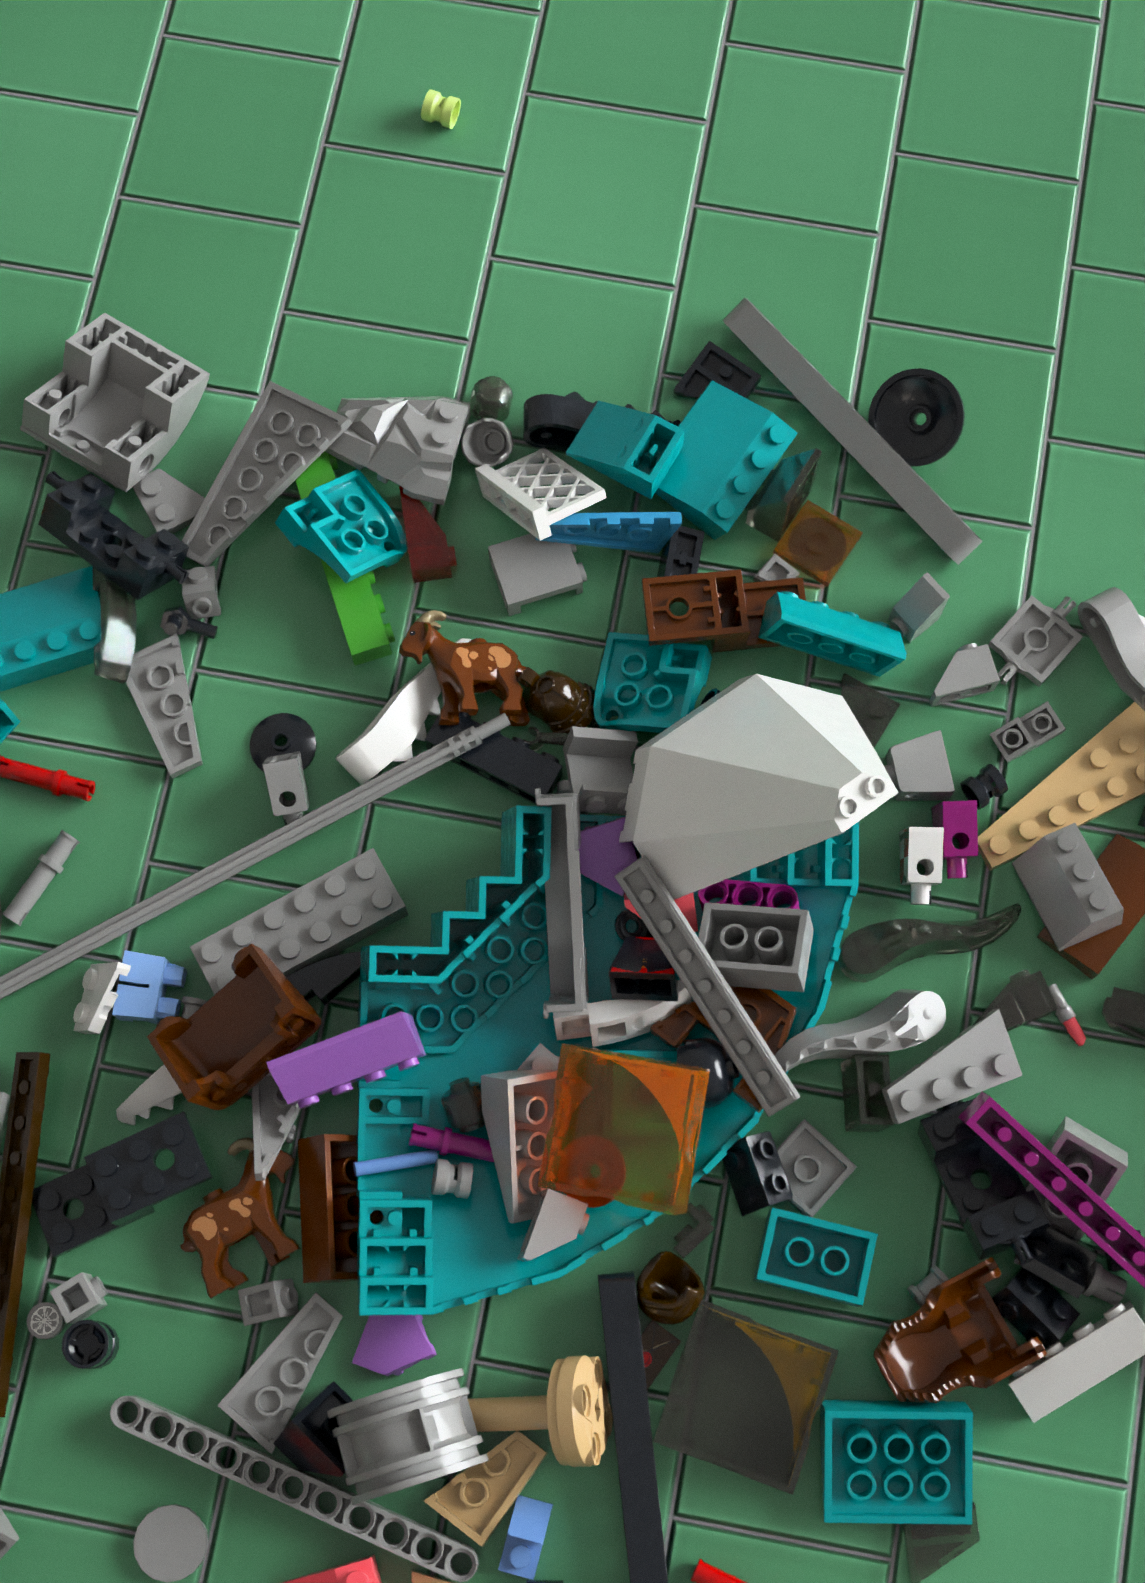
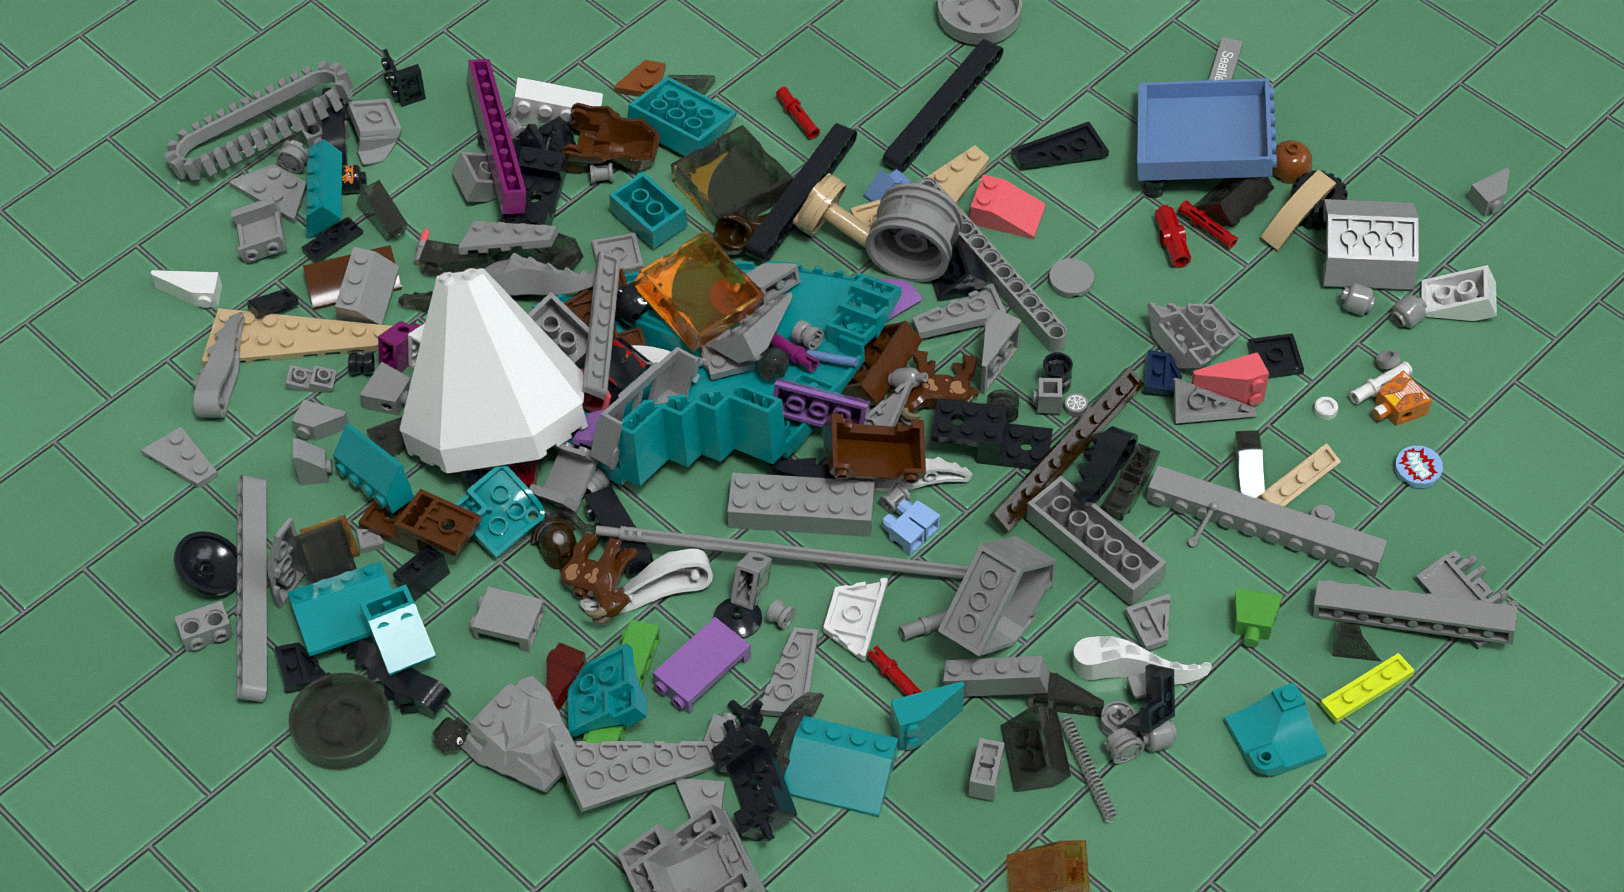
camera: 145 degrees left, 20 degrees down
white wing [73,962,131,1034] -> none
light grey bracket [238,1279,299,1326] -> none
light grey hair [460,418,514,467] -> none
white fence [475,448,607,541] -> none
dark azure wing [535,512,682,553] -> none
black bracket [722,1131,793,1216] -> none
light grey plate [988,595,1083,687] -> none
none -> light grey wing [141,427,219,489]
none -> light grey brick [175,600,234,652]
none -> light grey wedge [266,517,308,609]
none -> clear smoke piece [289,673,392,769]
none -> dark orange wing [615,60,666,97]
none -> medium lavender panel [653,617,751,714]
none -> light grey wheel [766,599,796,629]
none -> white wing [823,578,888,661]
none -> light grey plant [888,367,928,388]
none -> light grey slope [980,309,1021,395]
none -> clear smoke wheel [987,389,1019,423]

